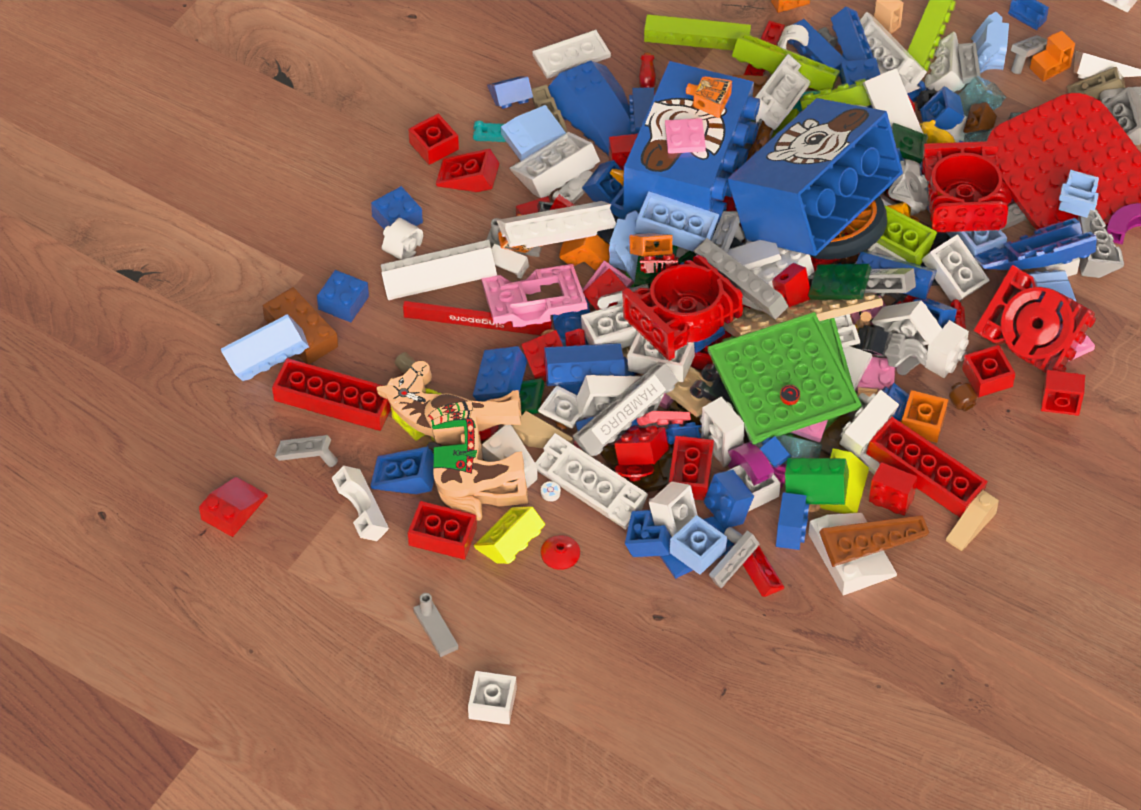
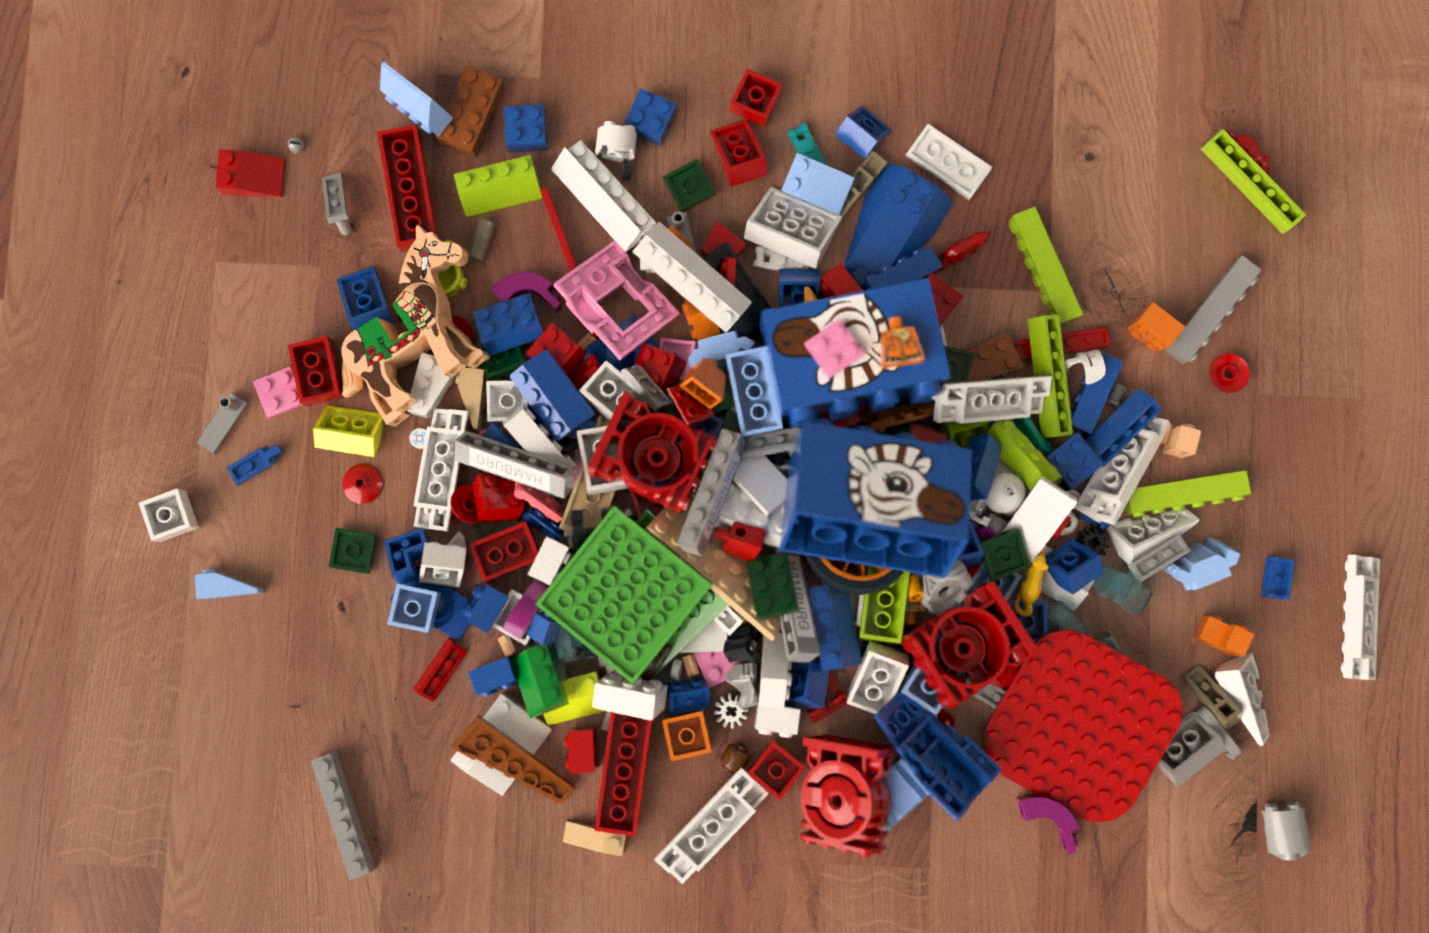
camera: 60 degrees right, 30 degrees up
white arch [332,465,389,541] -> none
light grey piece [709,527,760,588] -> none
black tile [780,385,800,405] -> none
reddish brown slope [963,102,997,134] -> none
light grey piece [1011,35,1047,74] -> none
red brick [1041,370,1086,416] -> none
light blue plate [1059,170,1099,218] -> none
light grey wedge [1078,209,1124,278] -> none
none -> light blue slope [195,569,264,599]
none -> blue hinge [227,445,285,486]
none -> bright pink plate [253,366,302,419]
none -> light grey hinge [287,136,305,154]
none -> light grey brick [311,751,375,880]
none -> dark green plate [328,528,377,574]
none -> lime slope [453,155,543,218]
none -> magenta arch [490,272,563,313]
none -> light nougat piece [497,635,519,658]
none -> black tile [623,160,632,181]
none -> white slope [654,768,769,884]
none -> dark green plate [663,159,716,213]
none -> white gear [714,693,749,729]

